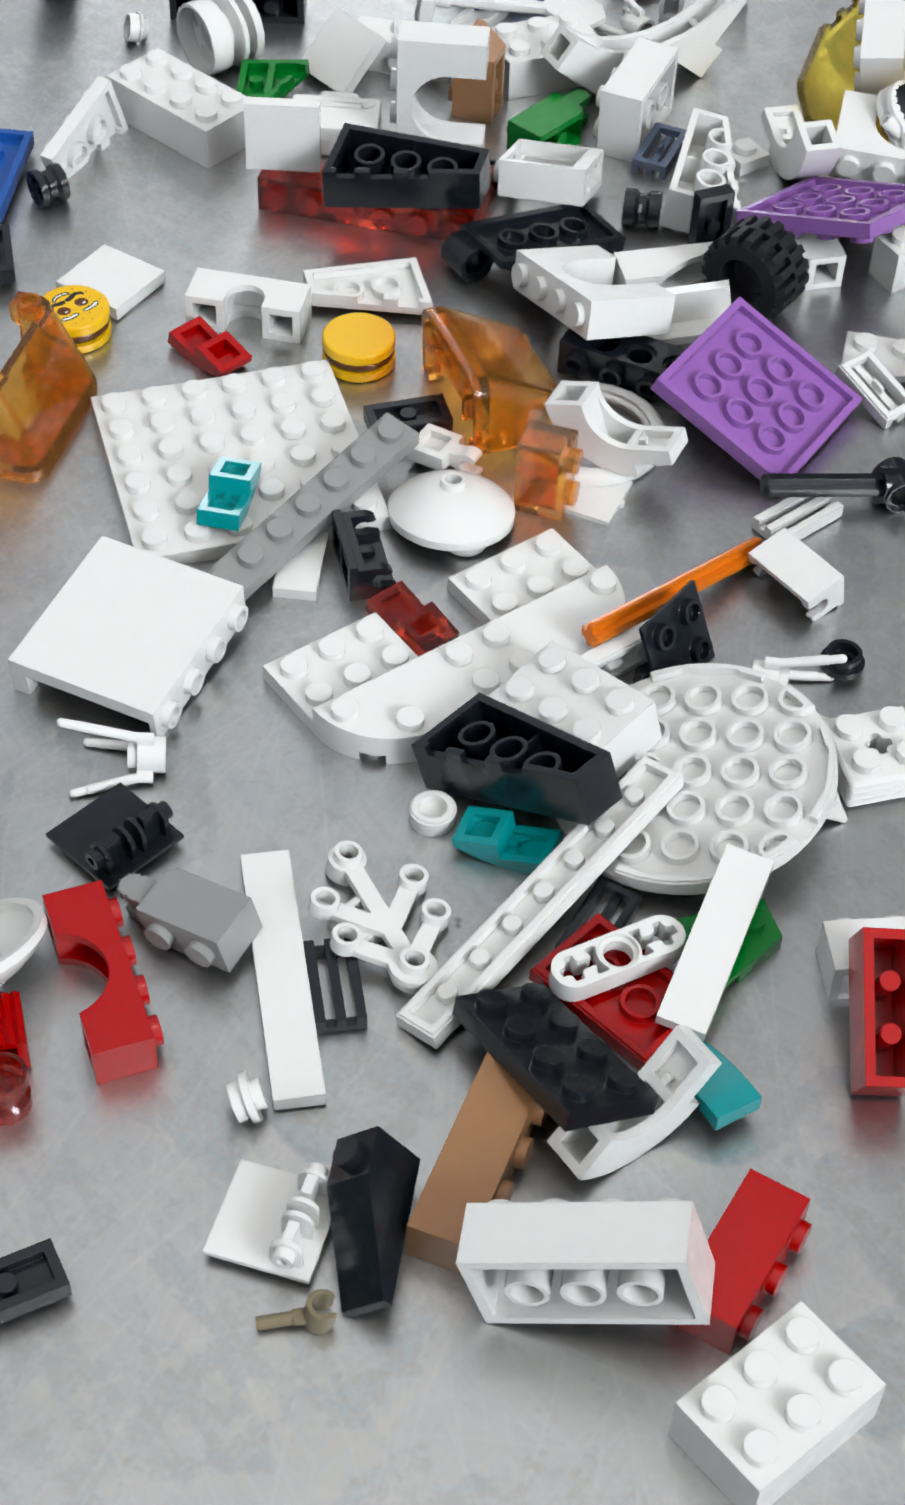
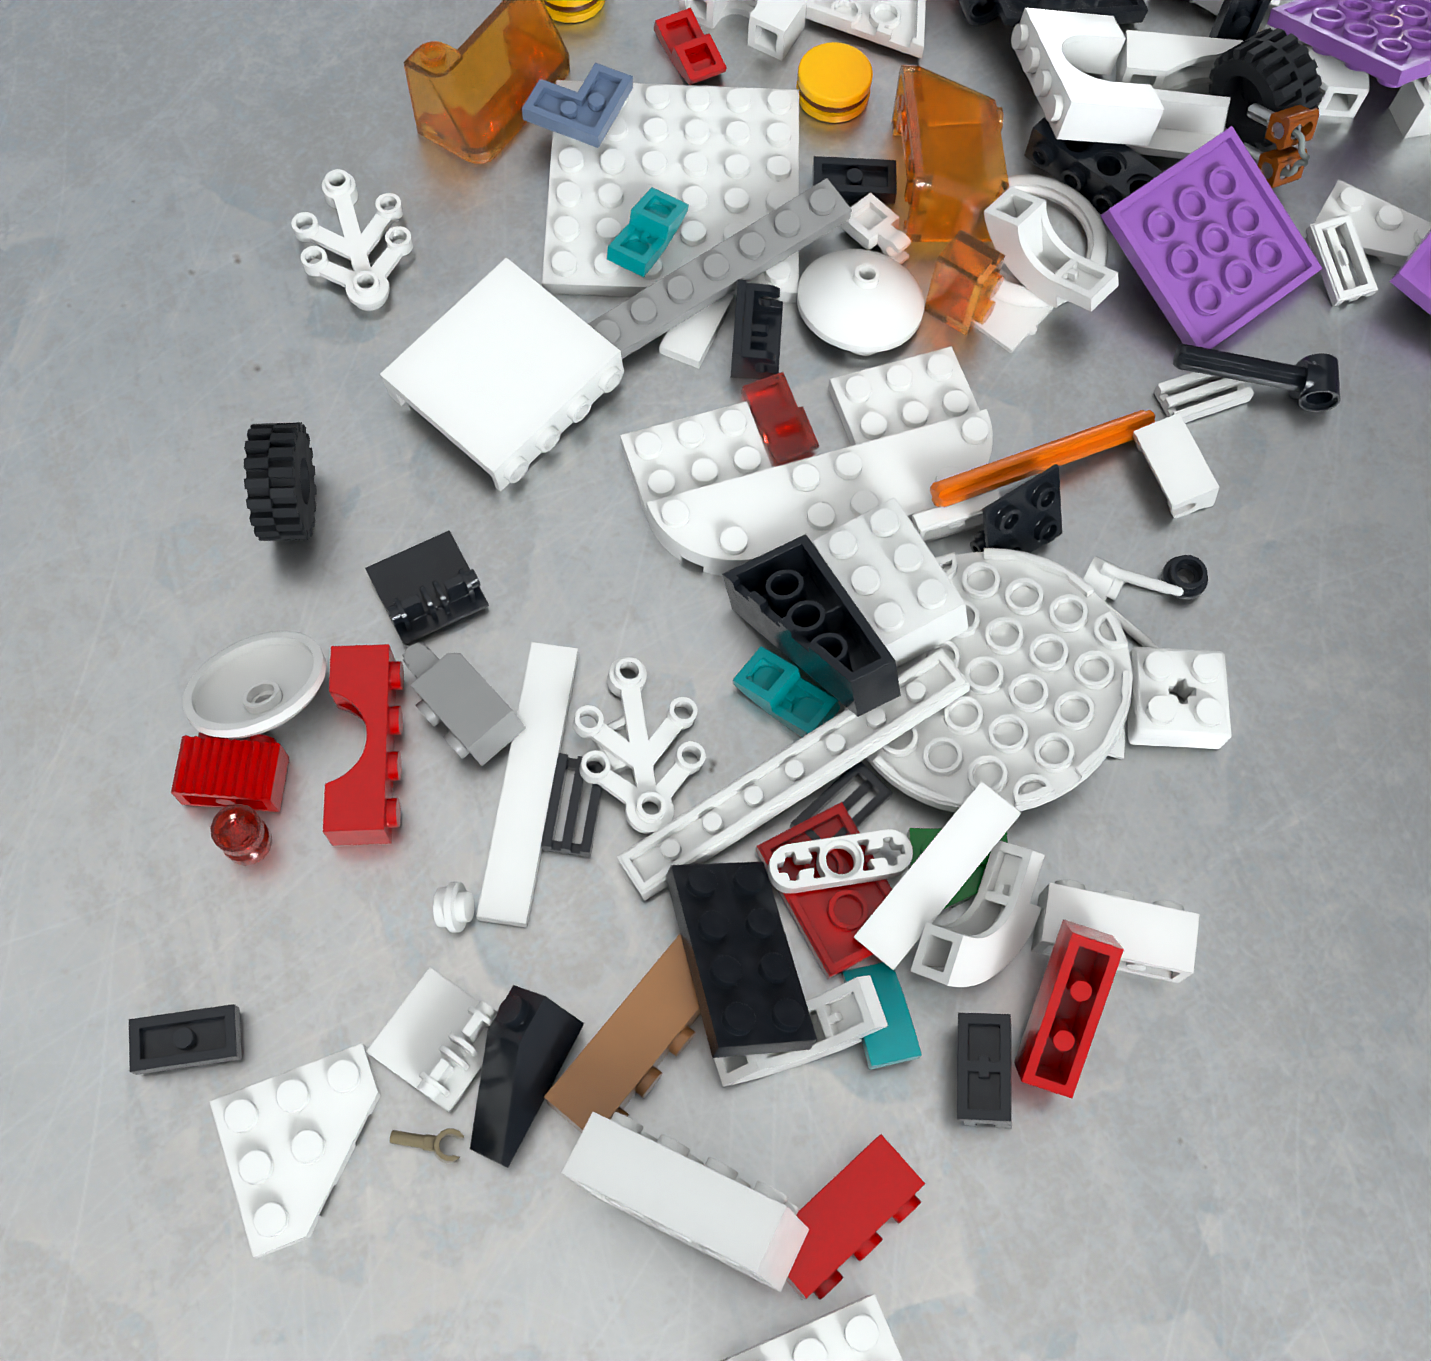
camera: 15 degrees right, 20 degrees up
white plant [56,718,166,798] -> none
white tile [409,790,457,837] -> none
none -> white plate [210,1043,381,1258]
none -> sand blue plate [522,63,633,148]
none -> white arch [910,841,1045,987]
none -> black hinge [957,1013,1012,1129]
none -> dark orange piece [1244,103,1320,188]

